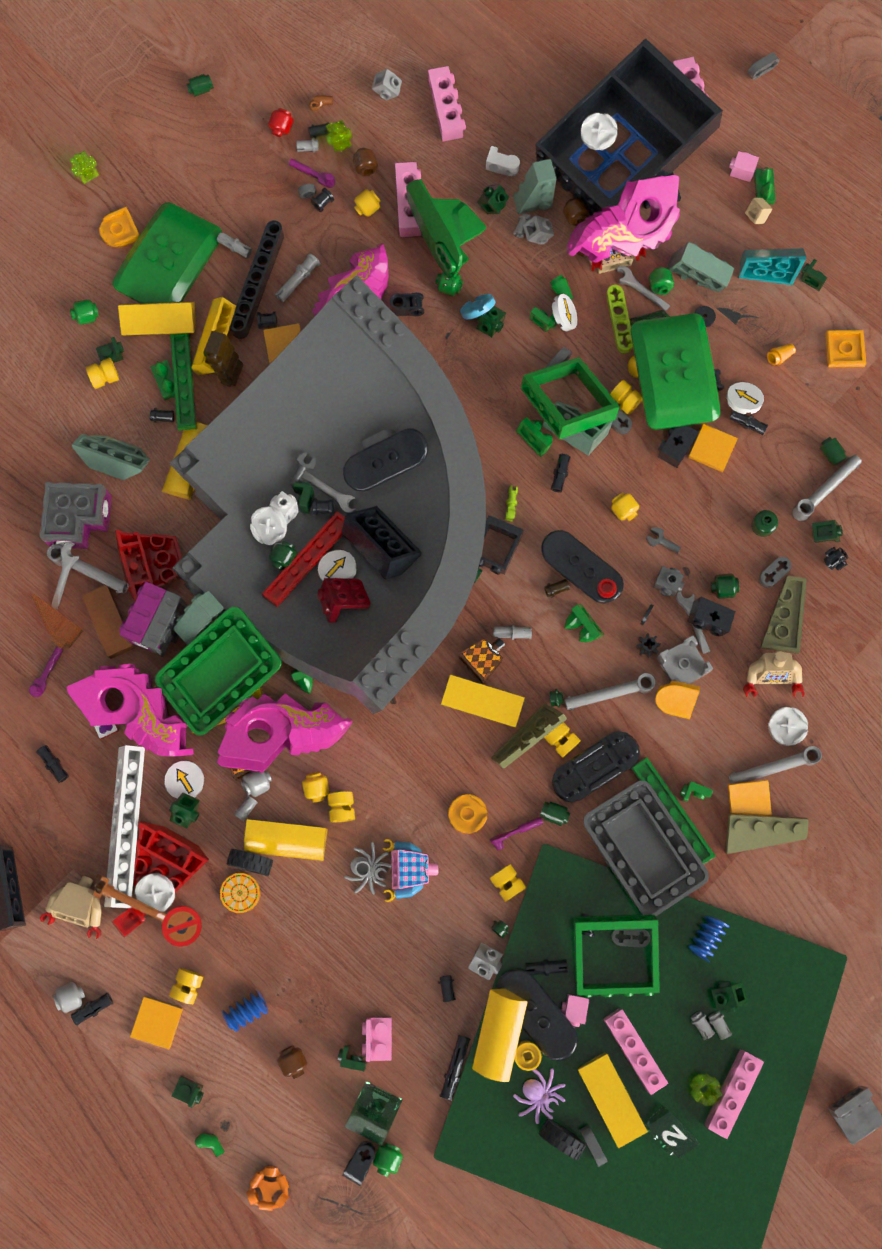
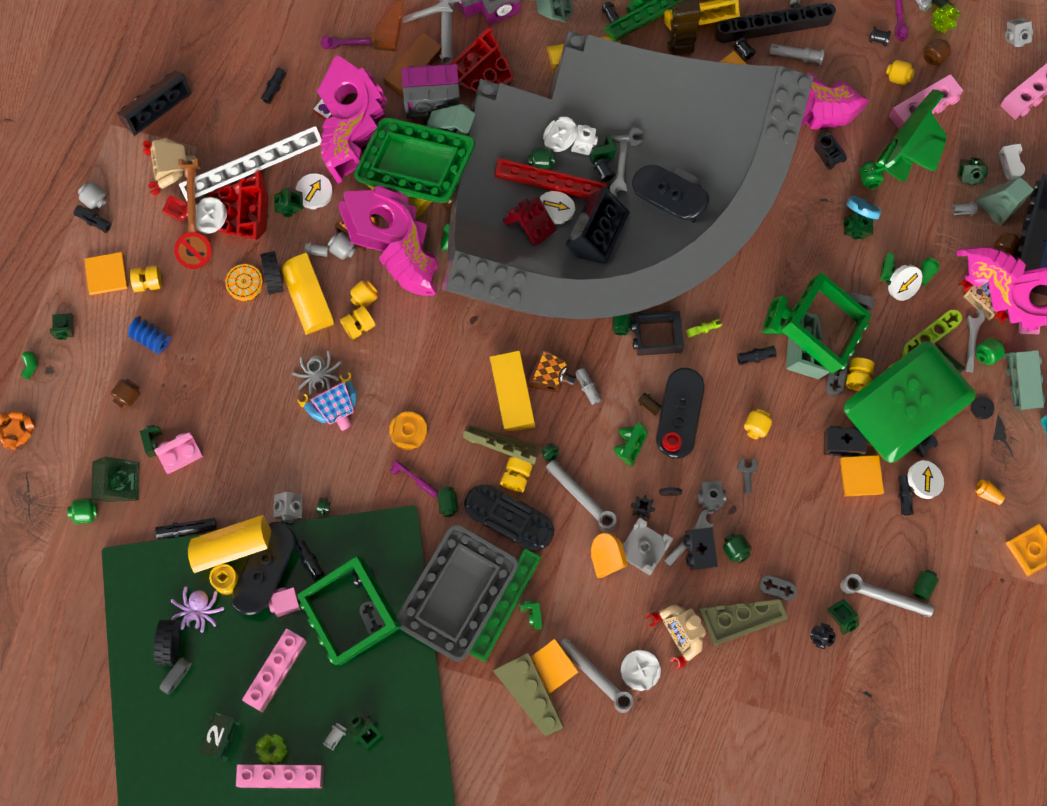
camera: 55 degrees right, 5 degrees down
dark grey tile [298,184,316,199] -> none
black piece [342,1141,376,1186] -> none
black pin [438,975,456,1002] -> none
yellow wheel [490,864,526,902] -> none
light grey brick [523,215,554,244] -> none
yellow brick [578,1052,648,1148] -> none
blue piece [688,916,730,962] -> none
light grey pin [691,1011,715,1040] -> none
dark green head [751,510,778,537] -> none

